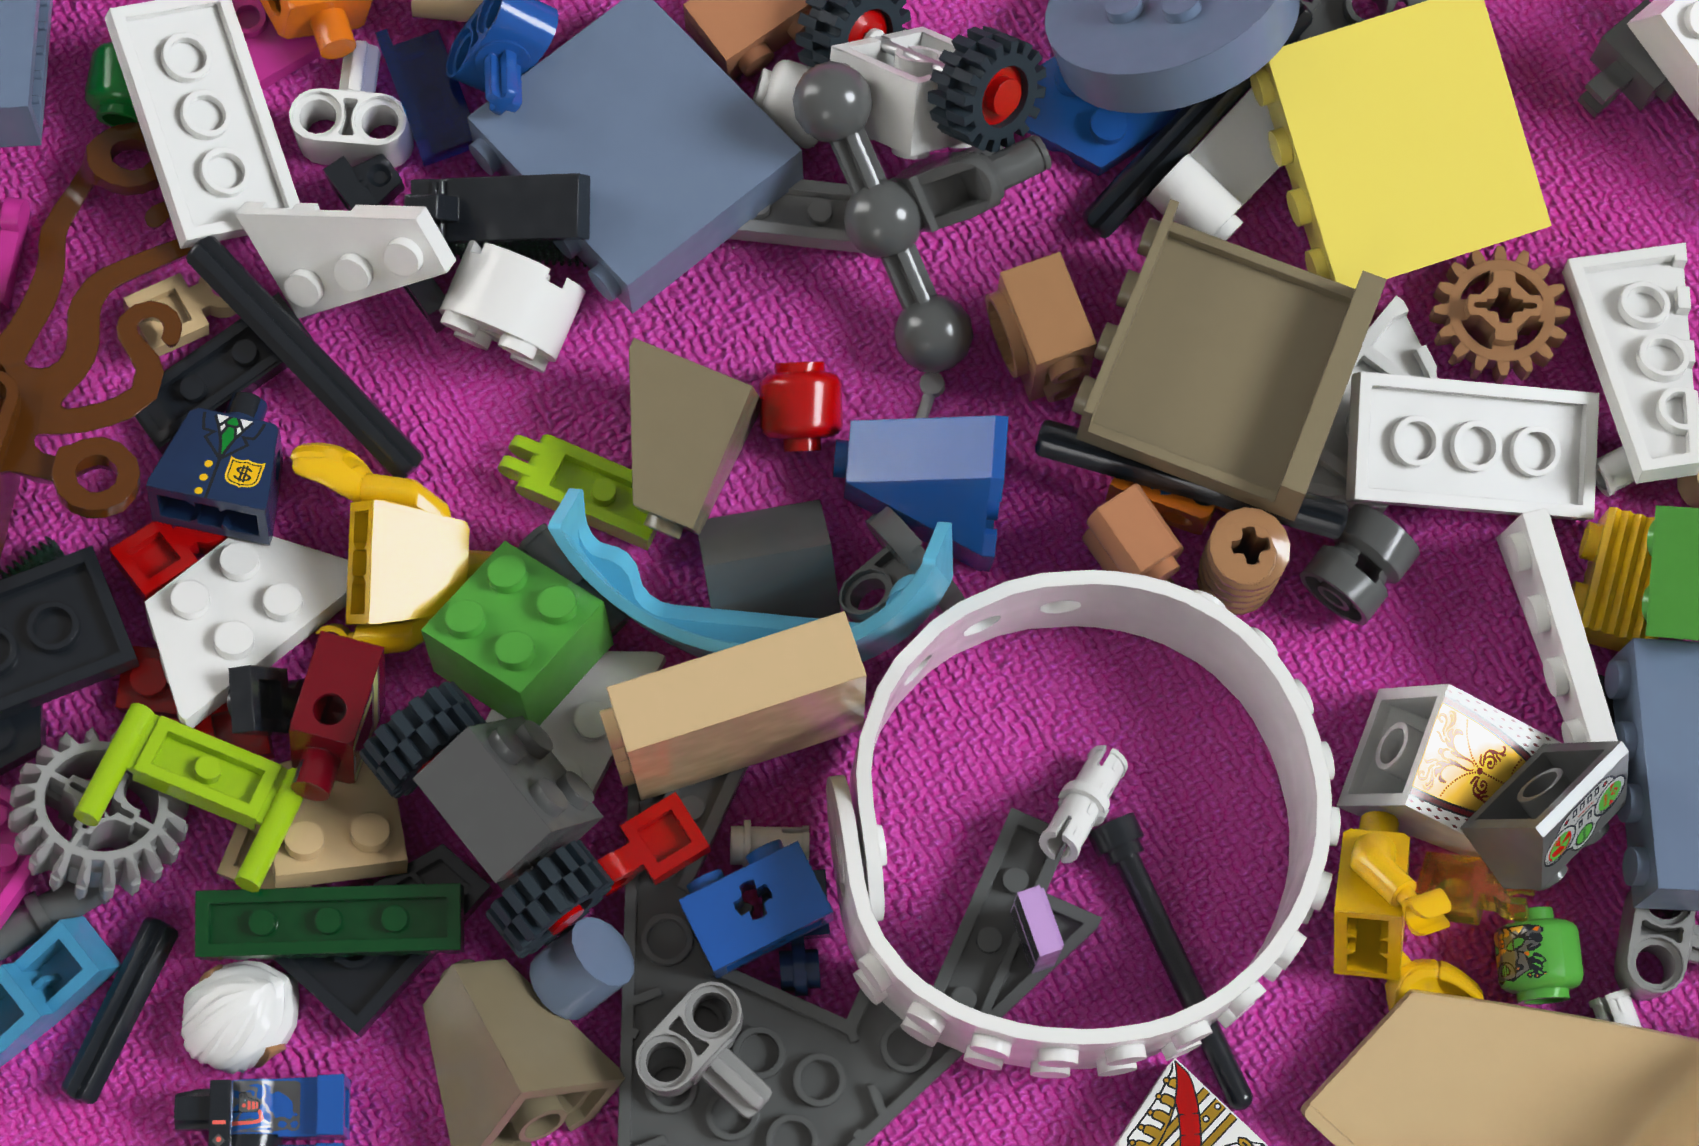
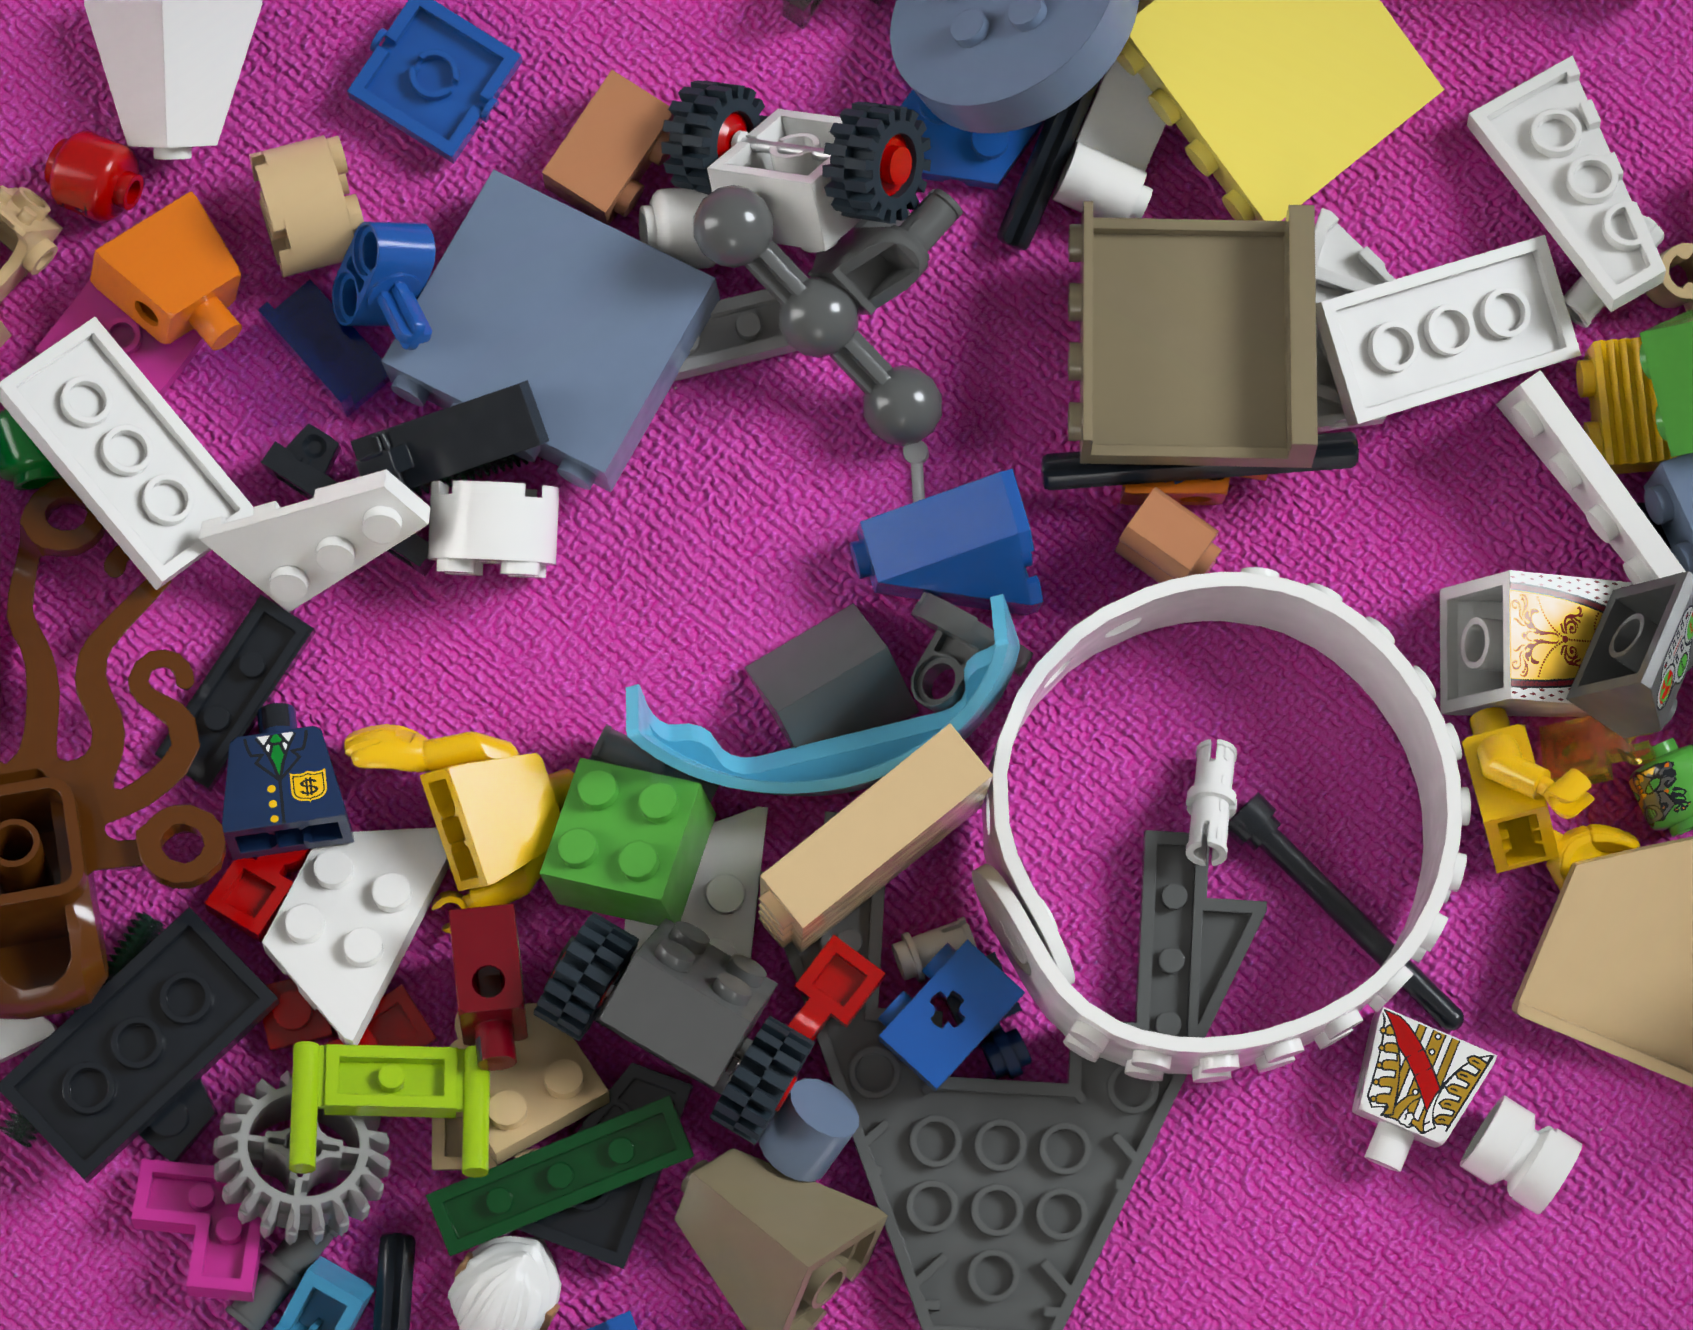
camera: 25 degrees left, 5 degrees up
tan plate [123,273,237,357] -> none
black axle [186,236,424,478] -> none
black plate [227,665,305,736] -> none
white beam [289,40,414,168] -> none
lime hinge [497,434,657,551] -> none
dark tan slope [629,338,760,540] -> none
light grey beam [635,981,772,1119] -> none
red head [759,362,843,452] -> none
medium nougat brick [985,252,1097,402] -> none
lavender tile [1010,885,1064,974] -> none
medium nougat piece [1196,507,1290,615] -> none
dark grey wheel [1299,504,1420,625] -> none
medium nougat gear [1429,246,1570,384] -> none

